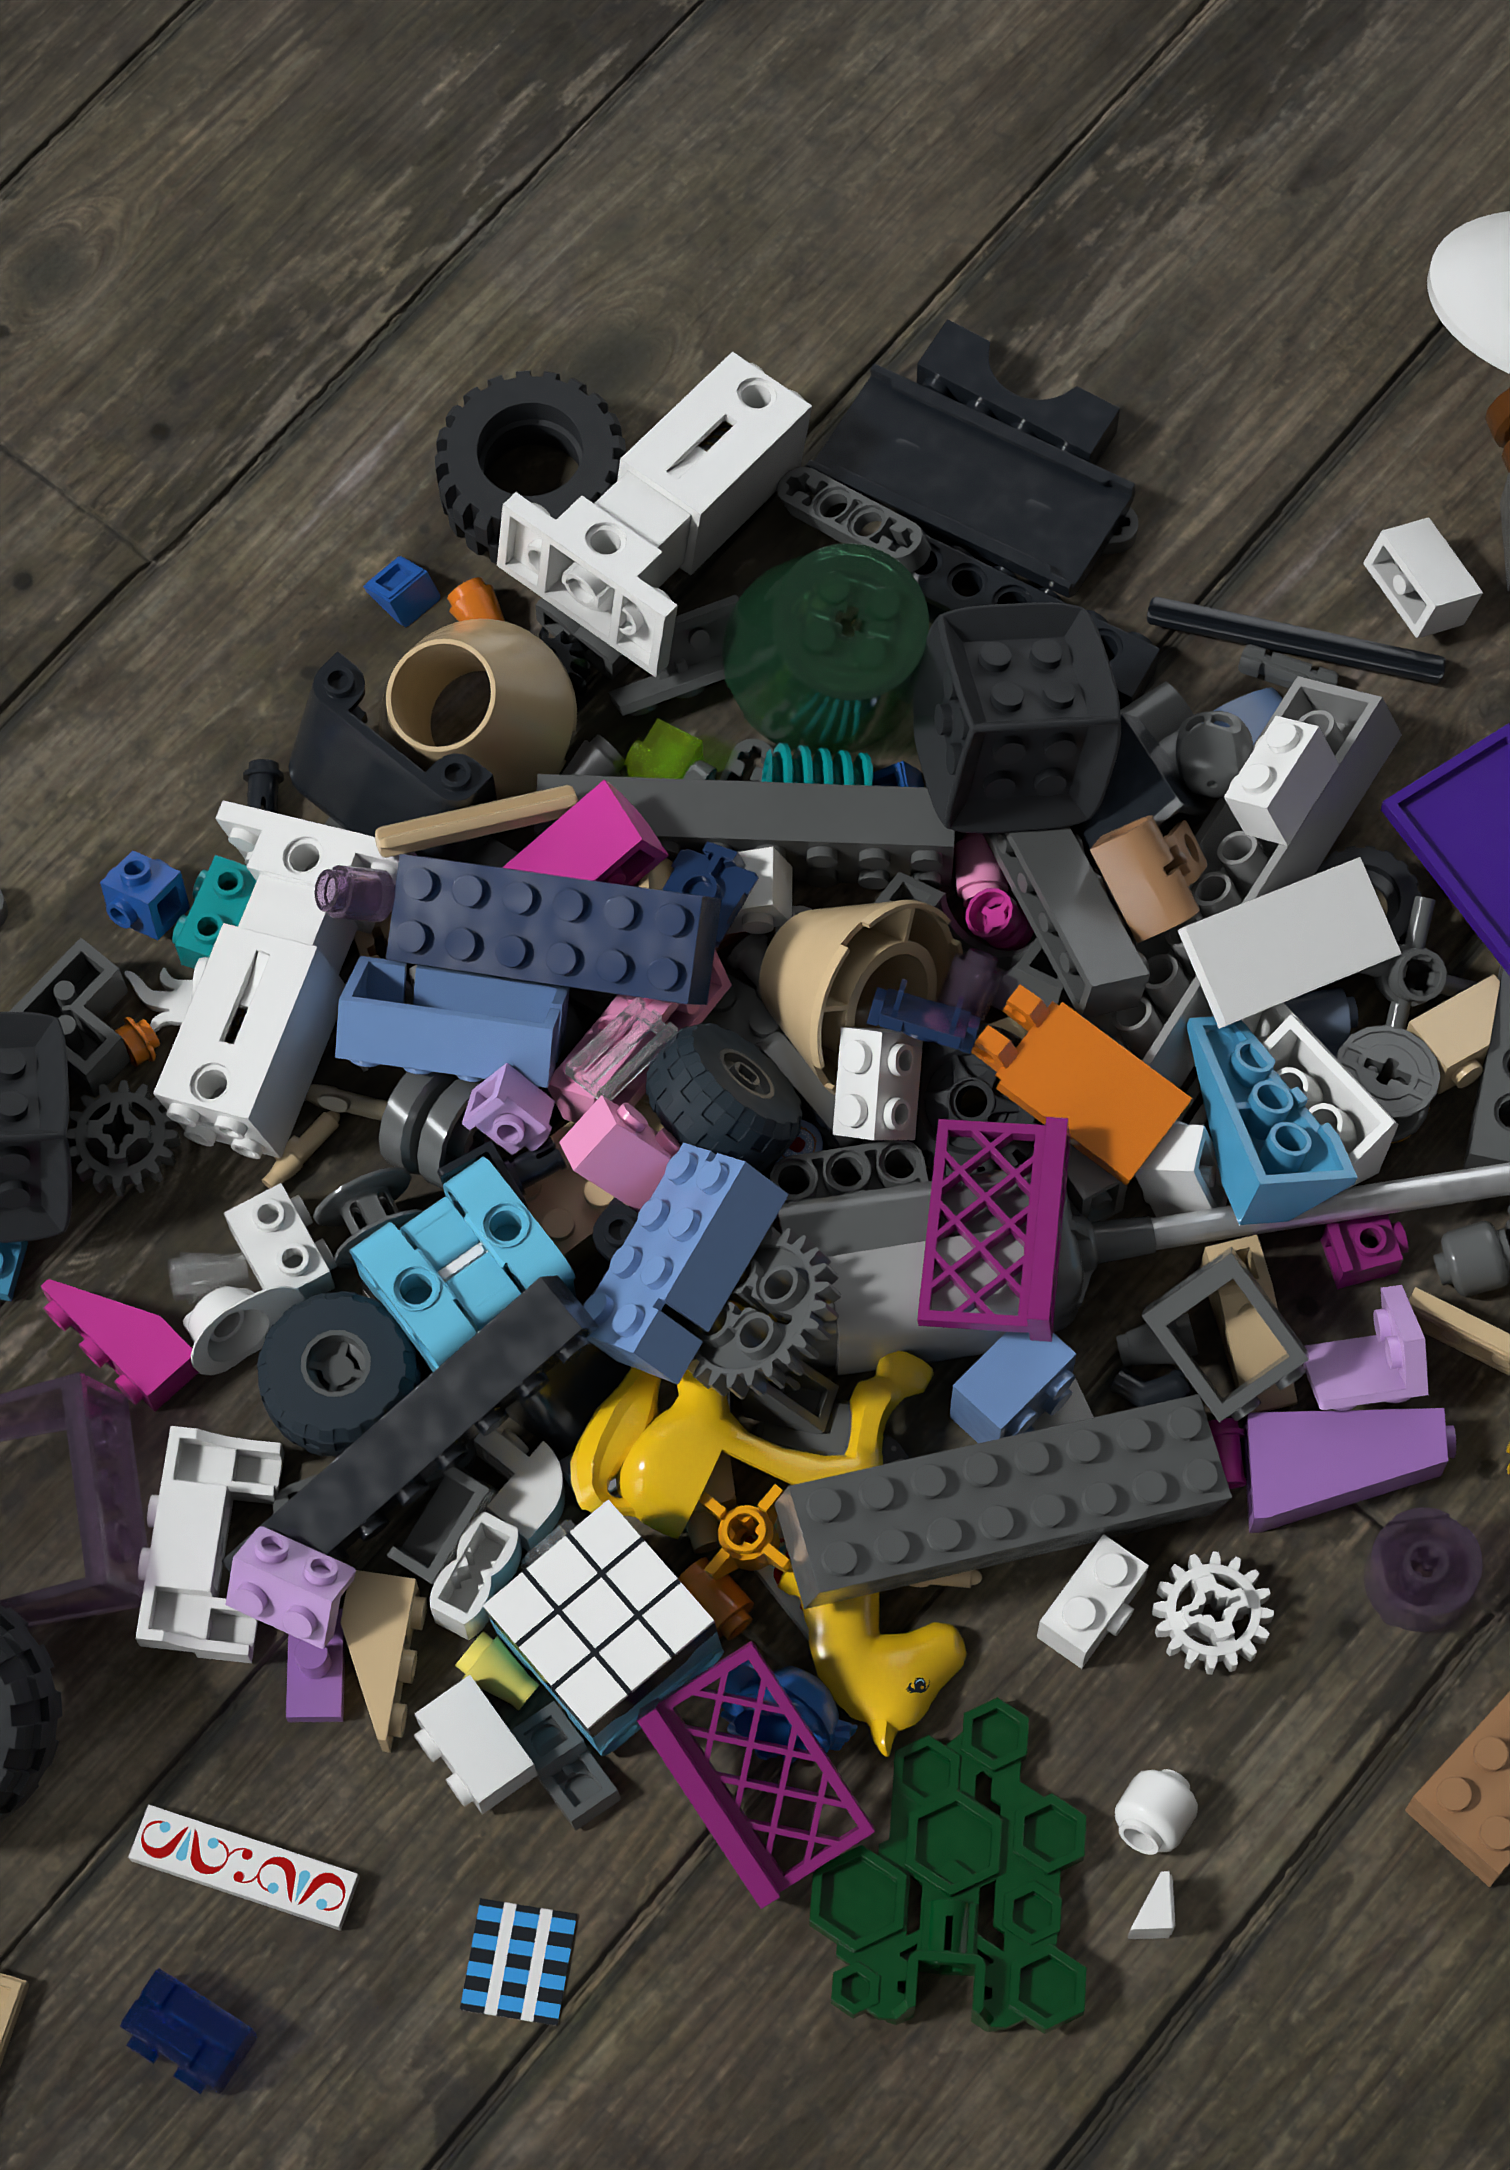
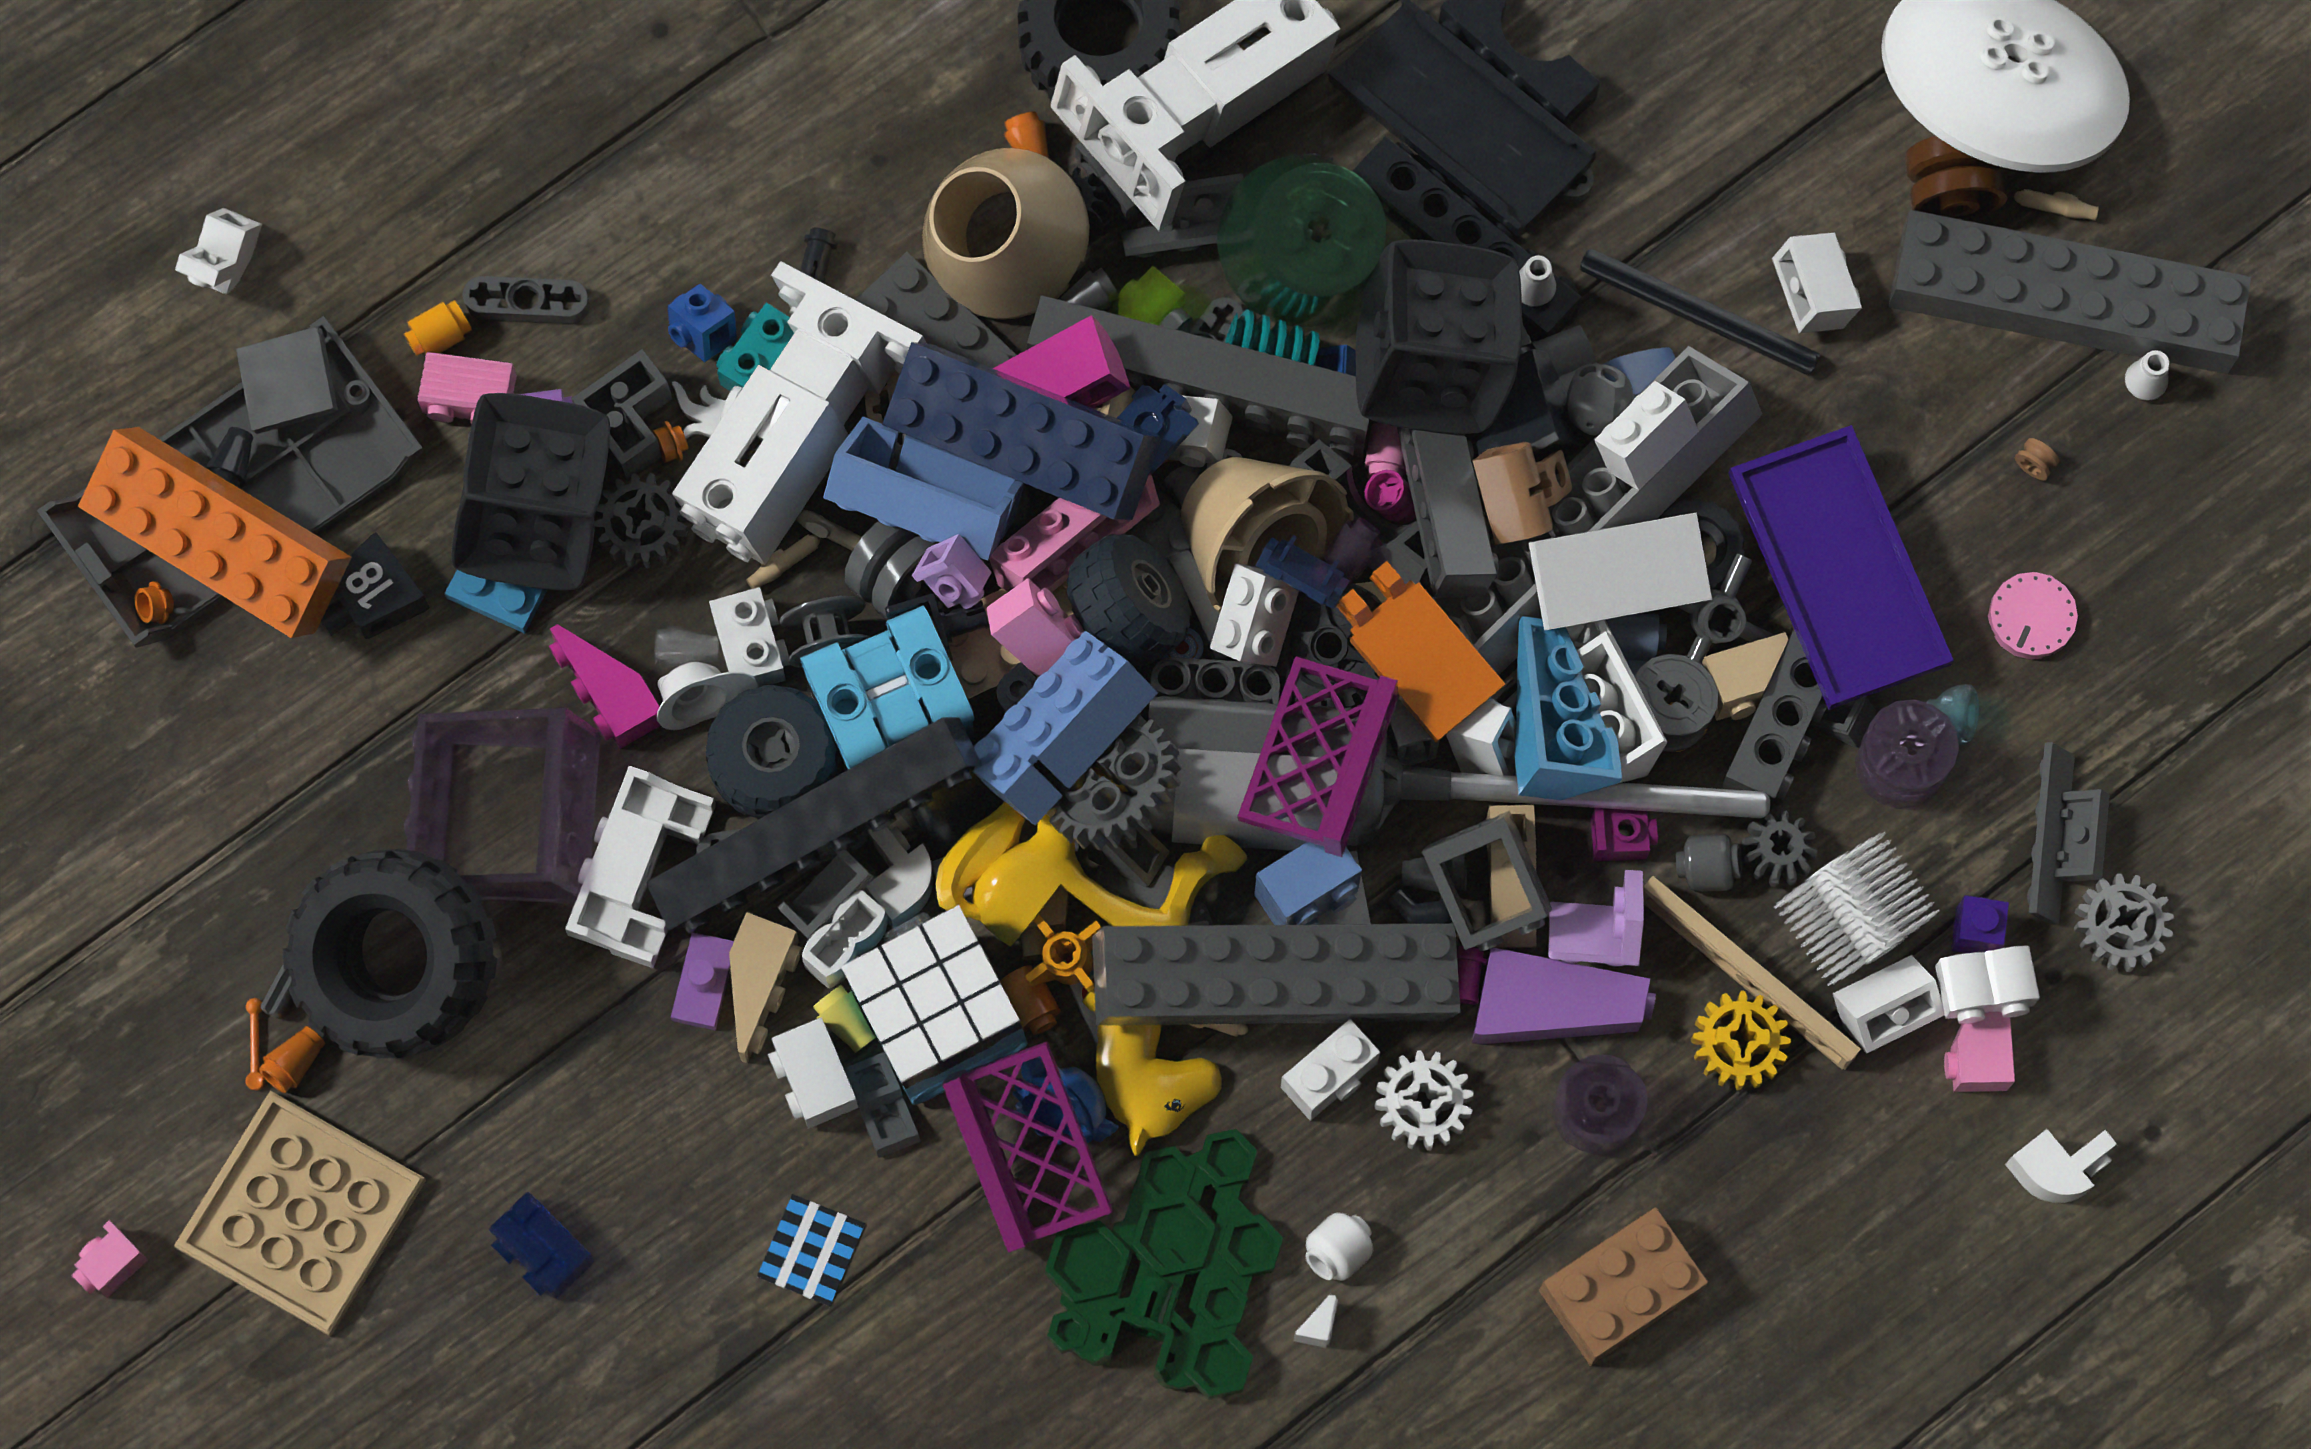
camera: 10 degrees right, 5 degrees up
white tile [128,1805,360,1931] -> none
lavender bracket [225,1527,356,1649] -> none
black windscreen [288,651,497,862] -> none
clear purple brick [314,865,396,922] -> none
blue slope [363,556,440,627] -> none
tan axle [375,785,578,858] -> none
clear tile [565,997,678,1101] -> none
dark grey beam [777,466,931,573] -> none
dark grey axle [1238,644,1338,689] -> none
none -> white cone [1519,256,1556,306]

